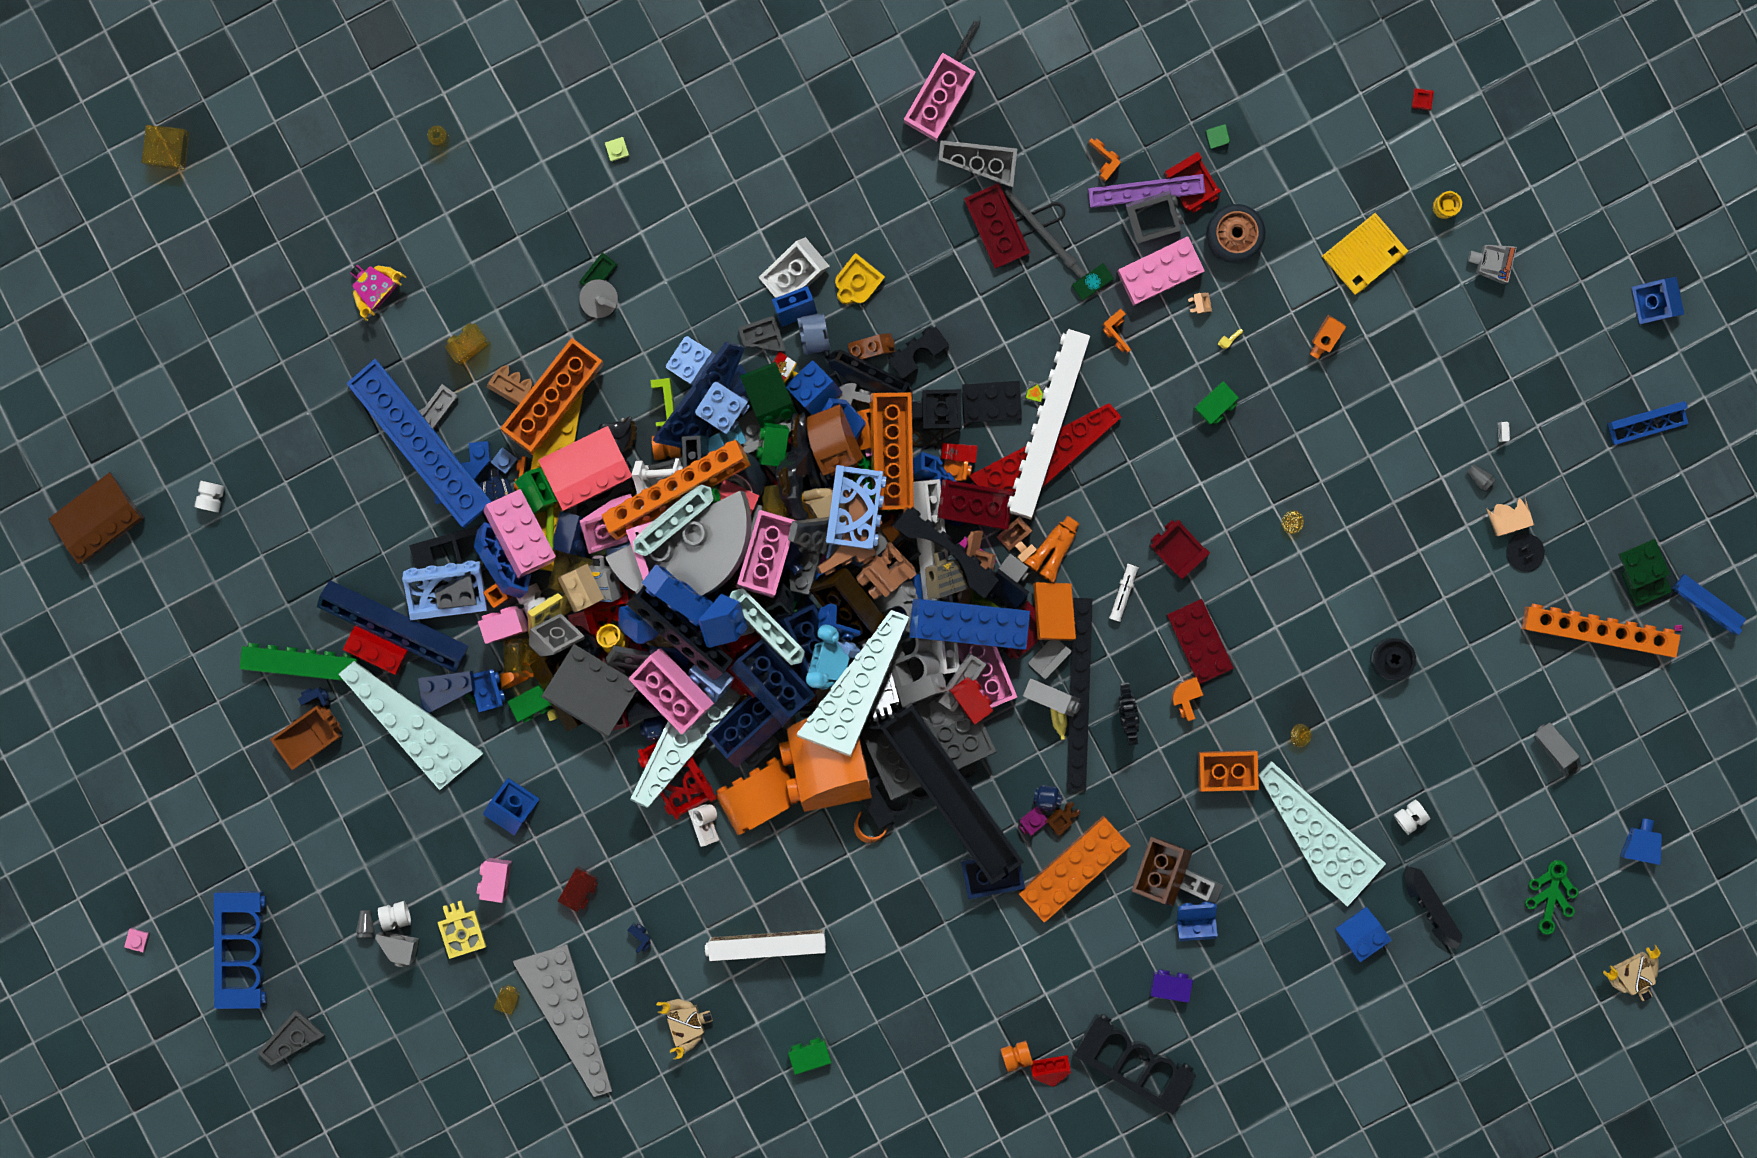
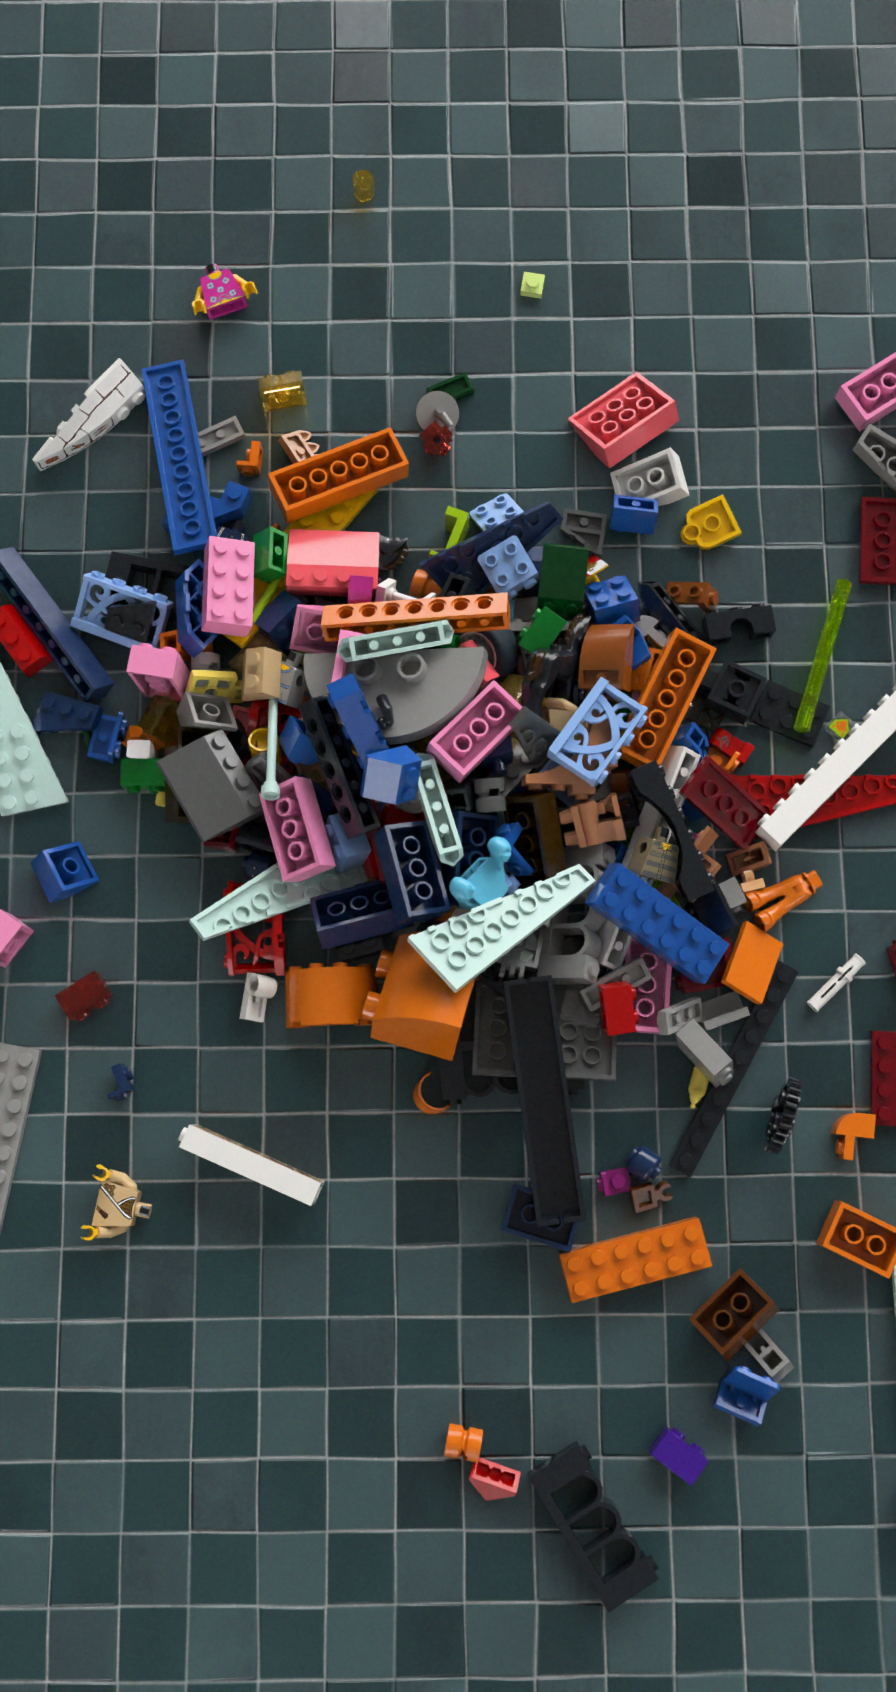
camera: 30 degrees right, 10 degrees down
clear yellow brick [142,125,189,170] -> none
medium blue plate [491,447,518,474] -> none
green brick [788,1037,832,1075] -> none
sand blue brick [797,313,831,355] -> none
none -> white wedge [32,358,146,471]
none -> white slope [126,740,159,759]
none -> orange bracket [236,441,263,477]
none -> light aqua piece [261,699,280,800]
none -> dark pink brick [348,575,373,604]
none -> black arm [376,694,394,730]
none -> clear red brick [419,421,453,457]
none -> dark grey wheel [474,778,506,813]
none -> coral slope [567,372,679,468]
none -> light grey plate [657,997,703,1035]
none -> clear neon green piece [794,579,852,732]

